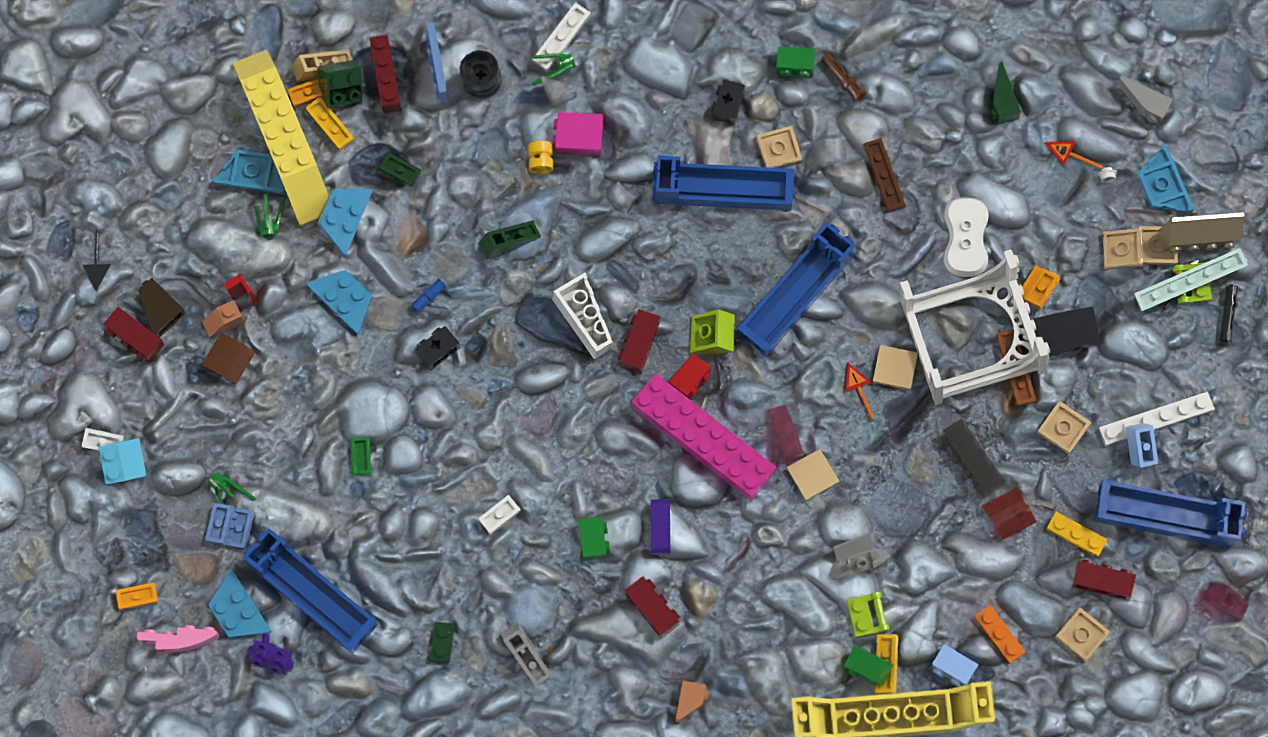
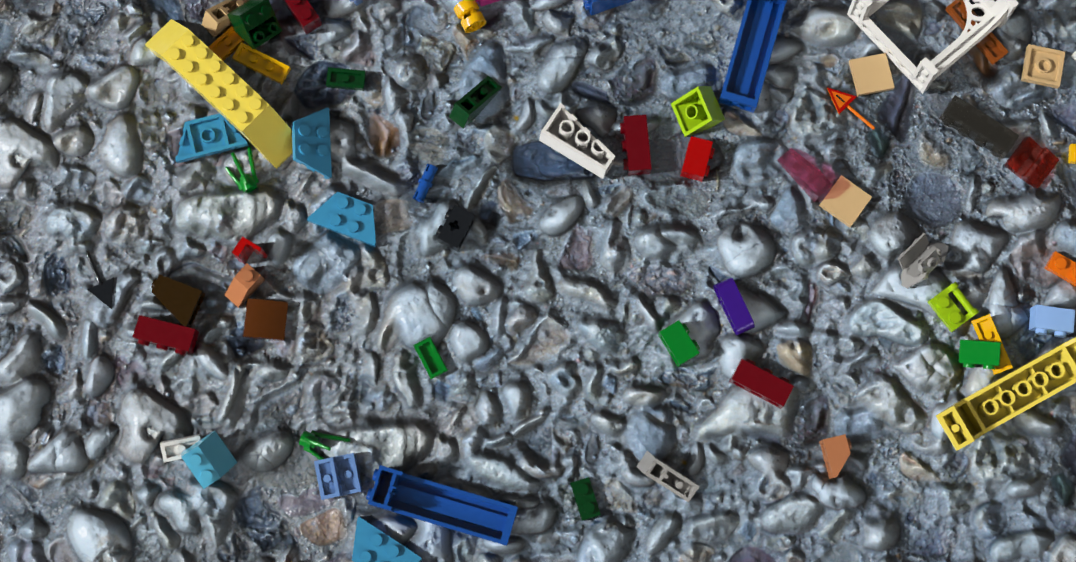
camera: 30 degrees left, 5 degrees up
white plate [478,495,521,535] -> none
dark pink brick [631,373,776,502] -> none

